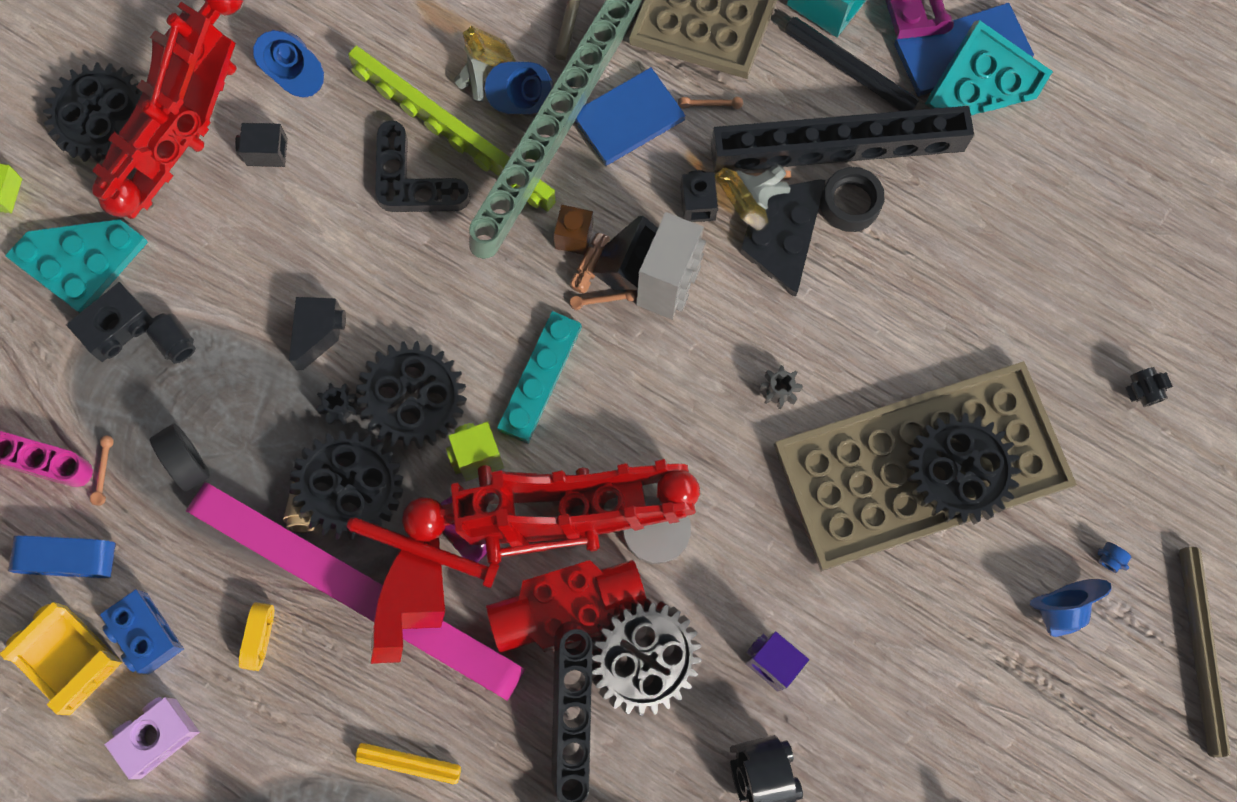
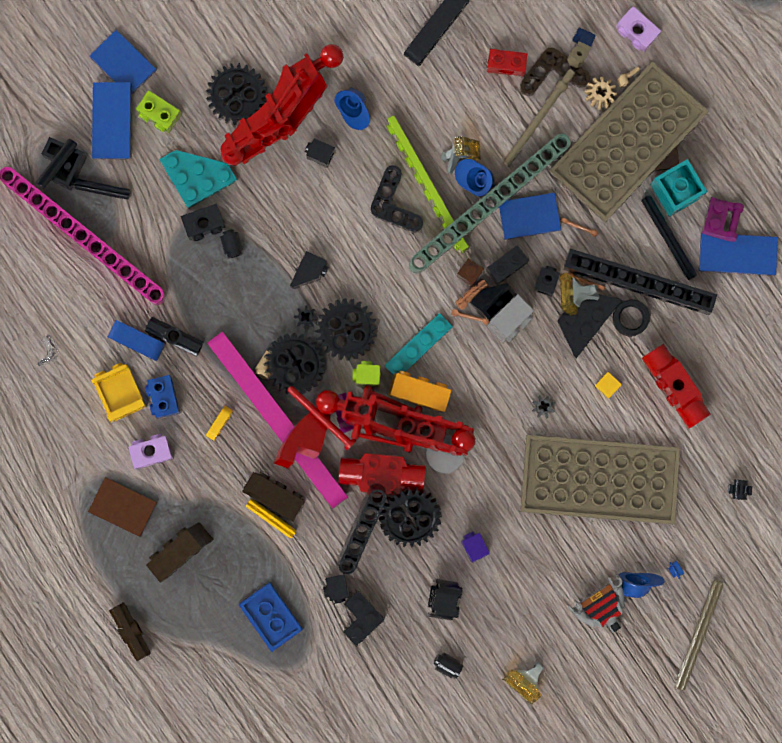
camera: 25 degrees right, 10 degrees up
nougat hinge [90,435,114,506] -> none
black tyre [149,423,210,492] -> none
black gear [906,413,1021,525] -> none
teal plate [925,20,1053,115] -> none
none -> black piece [145,317,204,357]
none -> dark brown wedge [242,471,305,522]
none -> light orange brick [388,371,451,412]
none -> black brick [486,245,529,285]
none -> torso [568,574,625,633]
none -> yellow tile [595,372,622,399]
none -> red brick [641,344,711,429]

